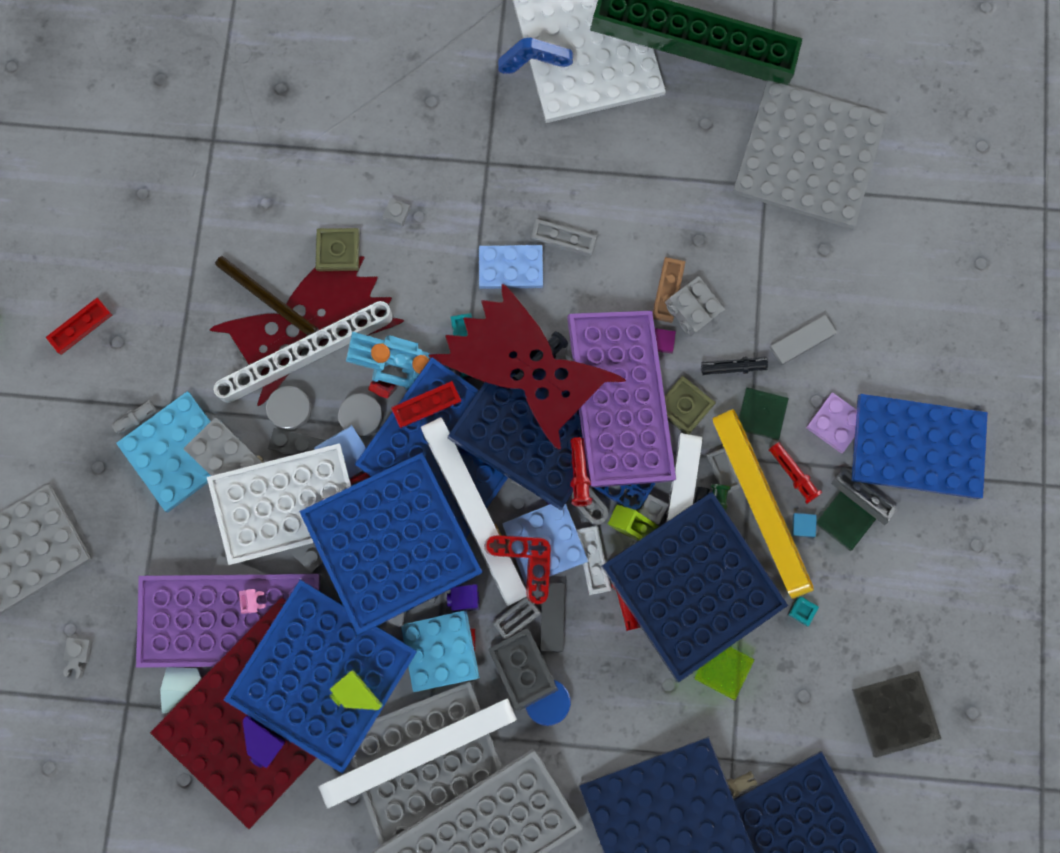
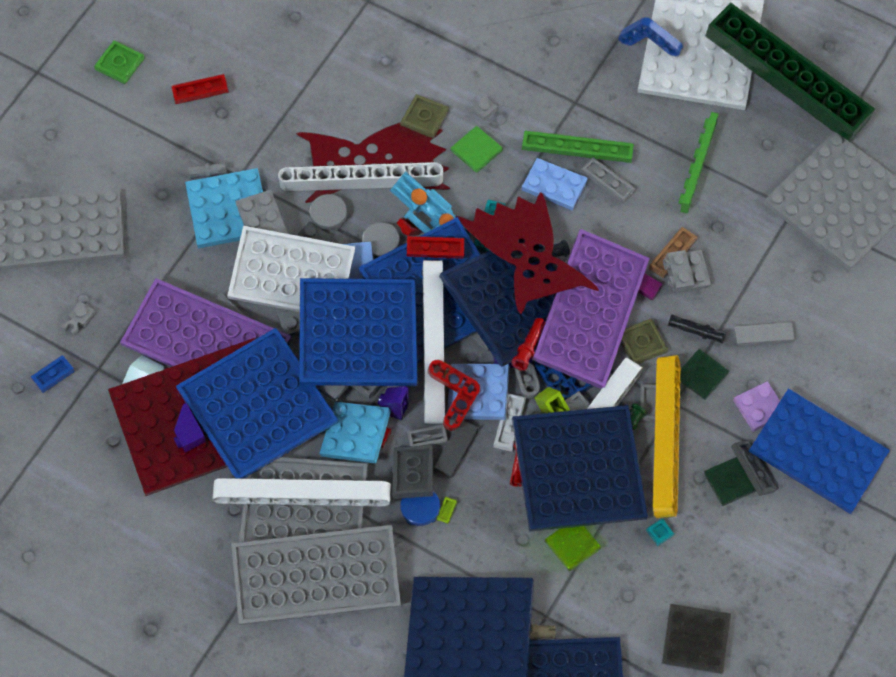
camera: 25 degrees right, 15 degrees down
dark brown axle [215,256,317,336] -> none
bright pink tile [239,589,266,614] -> none
lime slope [329,670,383,710] -> none
red pin [768,442,823,504] -> none
dark azure tile [792,513,816,538] -> none
none -> blue plate [31,355,75,393]
none -> lime piece [437,497,457,524]
none -> bright green tile [451,126,503,173]
none -> bright green plate [522,131,634,163]
none -> bright green plate [678,112,718,214]

